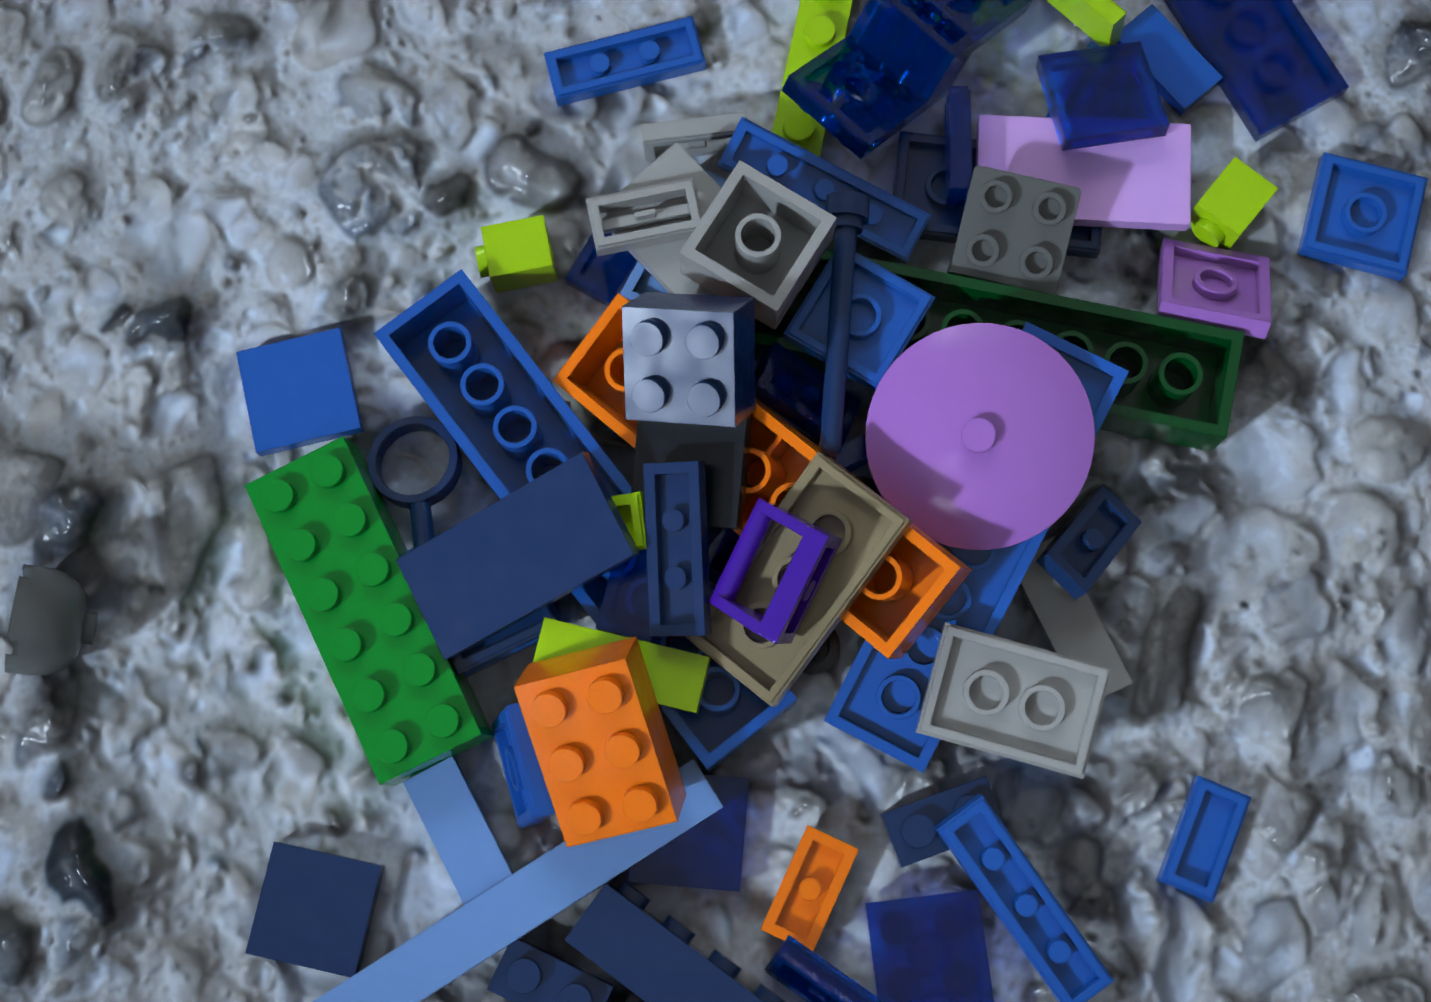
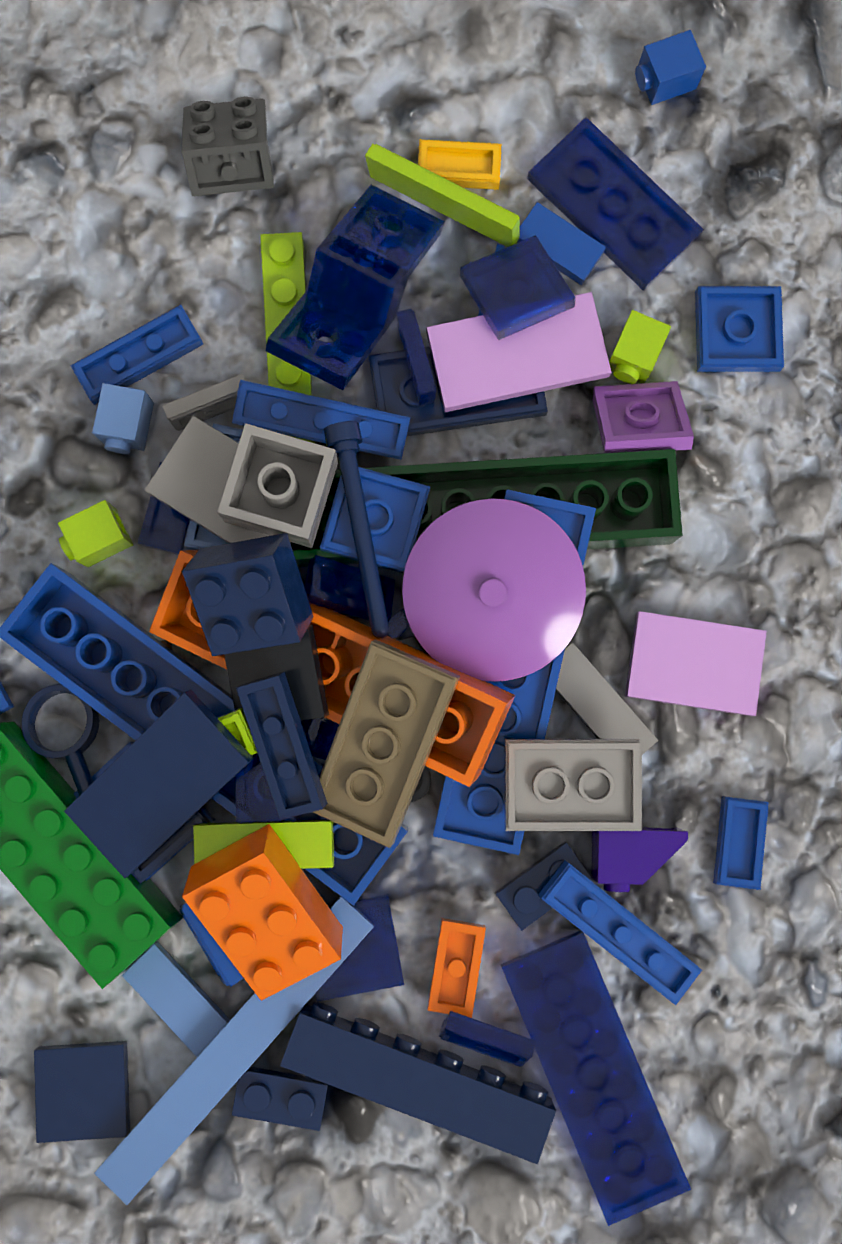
camera: 25 degrees left, 5 degrees up
light grey tile [586,177,702,257] -> none
dark purple tile [708,498,843,644] -> none
dark grey bracket [947,165,1081,295] -> none
dark blue plate [1036,484,1142,600] -> none
none -> medium blue brick [92,383,154,454]
none -> dark purple slope [591,827,688,892]
none -> lavender tile [625,611,767,716]

